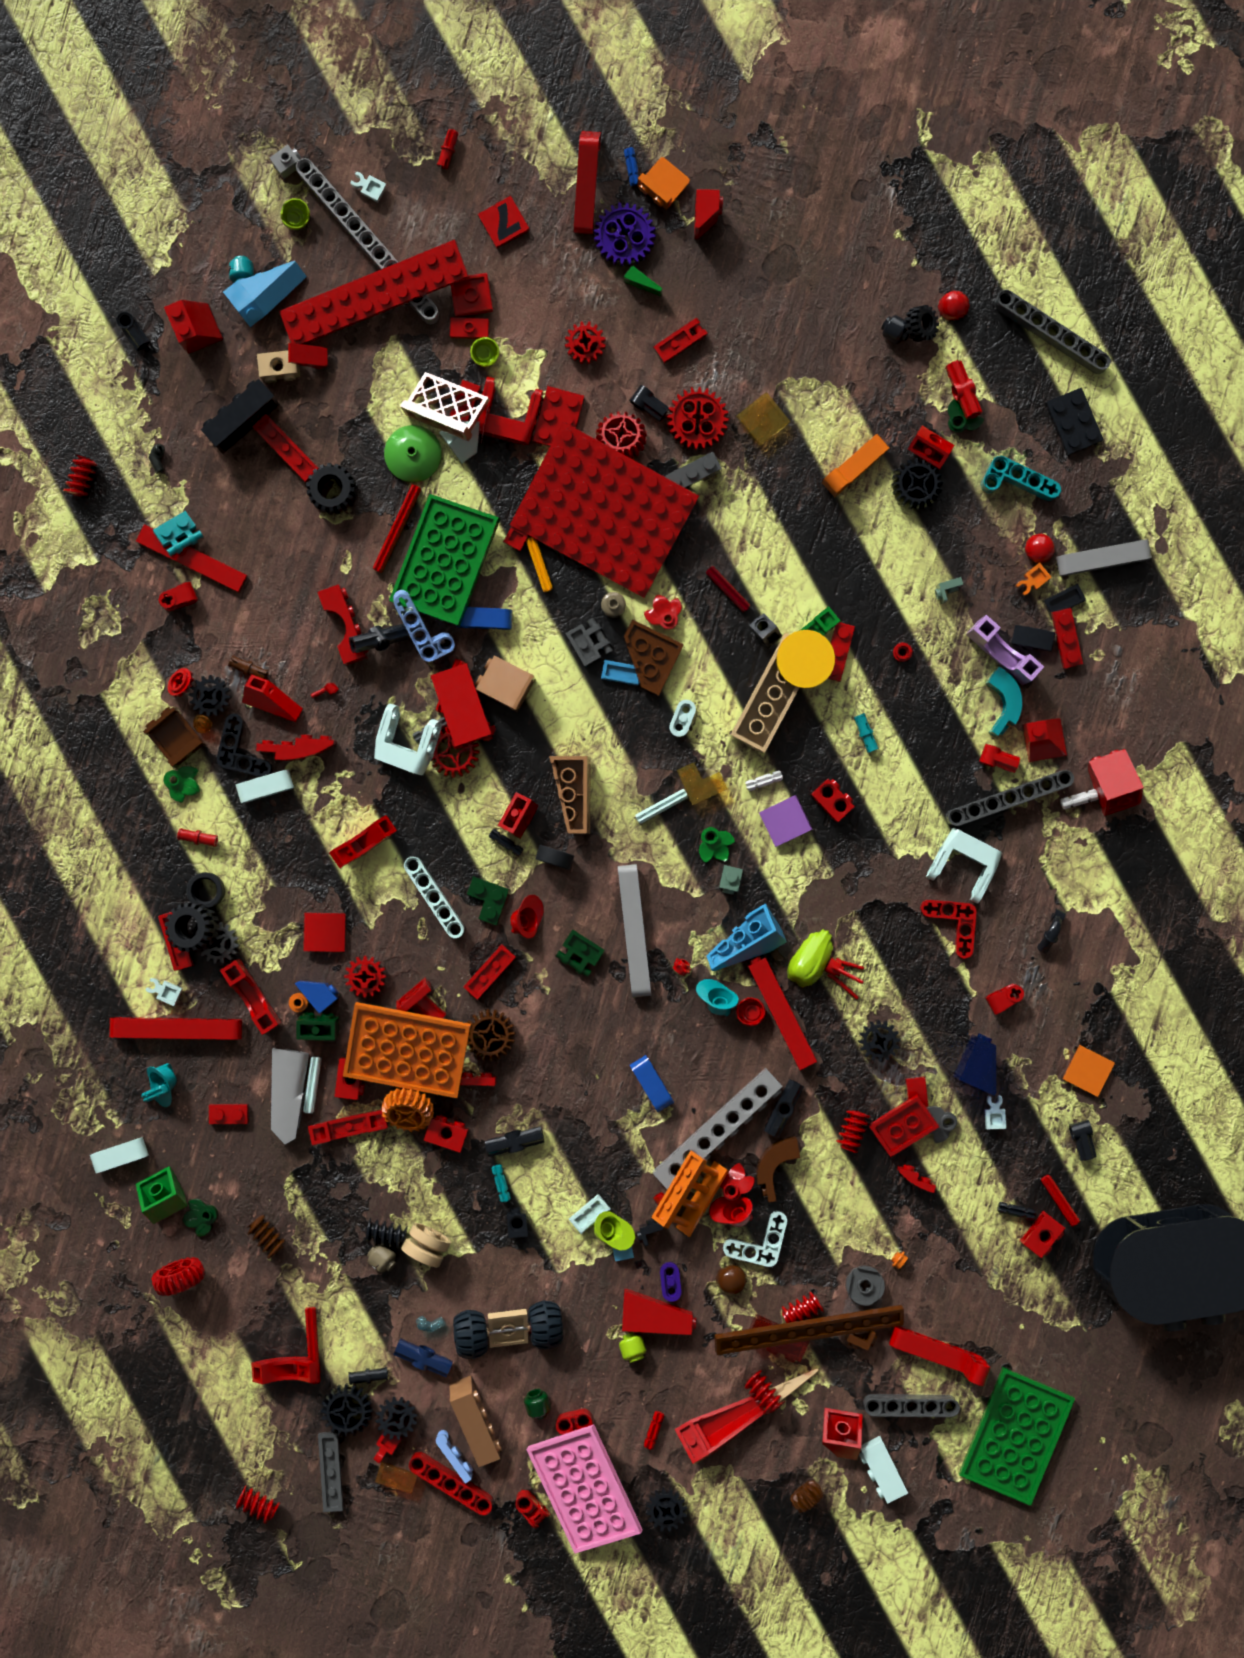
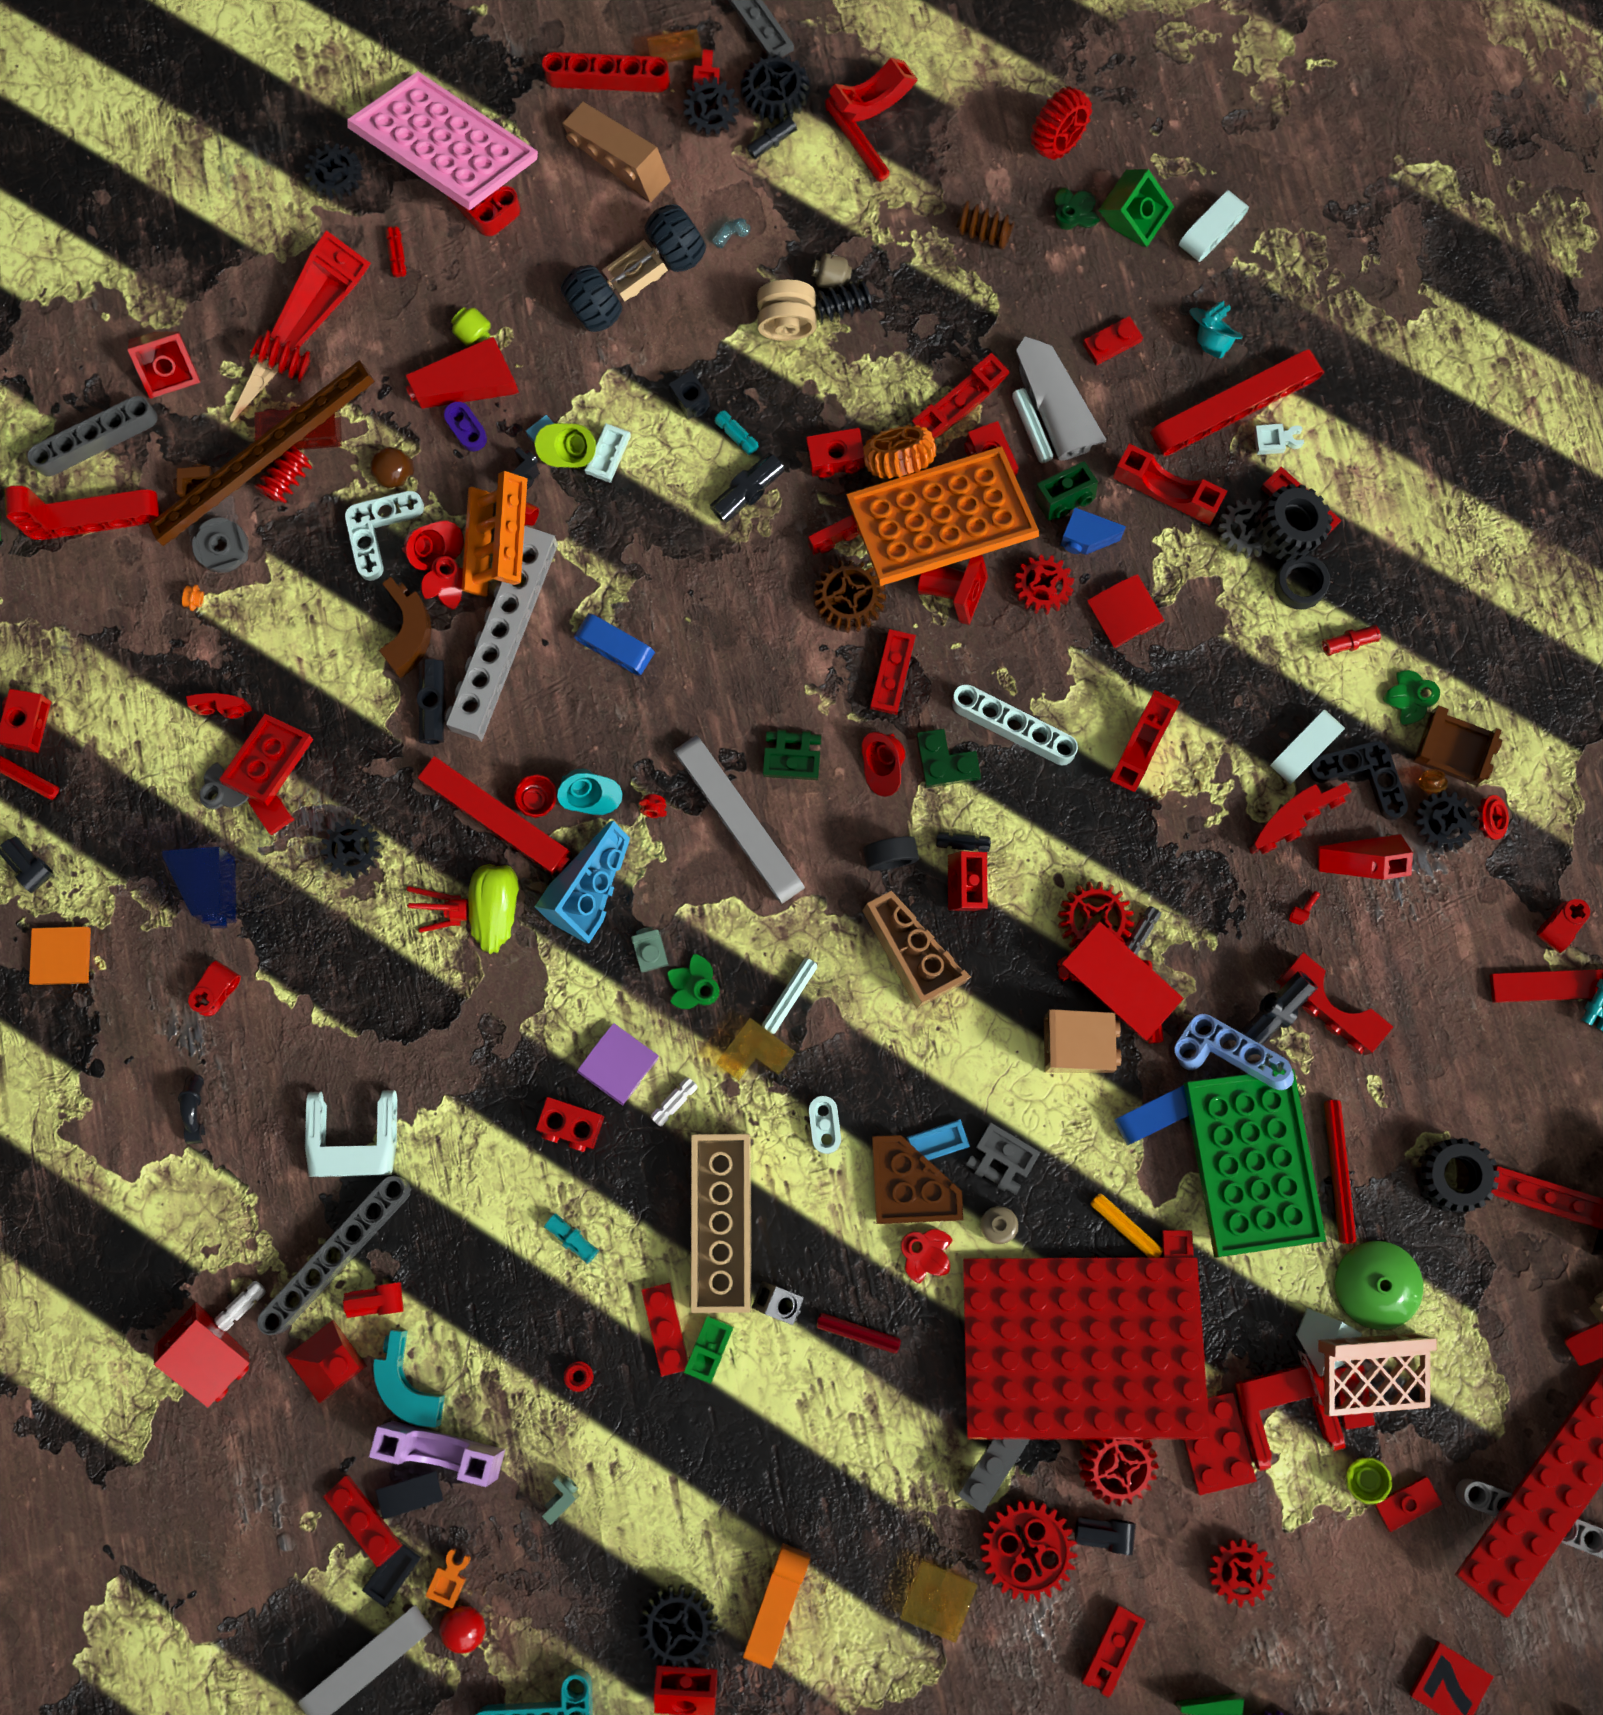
camera: 155 degrees right, 10 degrees down
reddish brown pin [228,655,269,679] -> none
orange plate [289,993,308,1012] -> none
light aqua connector [374,704,442,775] -> none
dark blue piece [393,1338,453,1377] -> none
light blue plate [436,1430,473,1484] -> none
red plate [450,273,493,318] -> none
red piece [516,1490,551,1529] -> none
dark green head [524,1389,551,1420] -> none
yellow tile [776,630,835,688] -> none
reddish brown gear [790,1480,823,1513] -> none
red piece [836,1110,871,1153] -> none
light aqua brick [859,1436,908,1504] -> none
red beam [920,900,977,959] -> none
light aqua plate [985,1095,1006,1129] -> none
black axle [997,1202,1035,1220] -> none

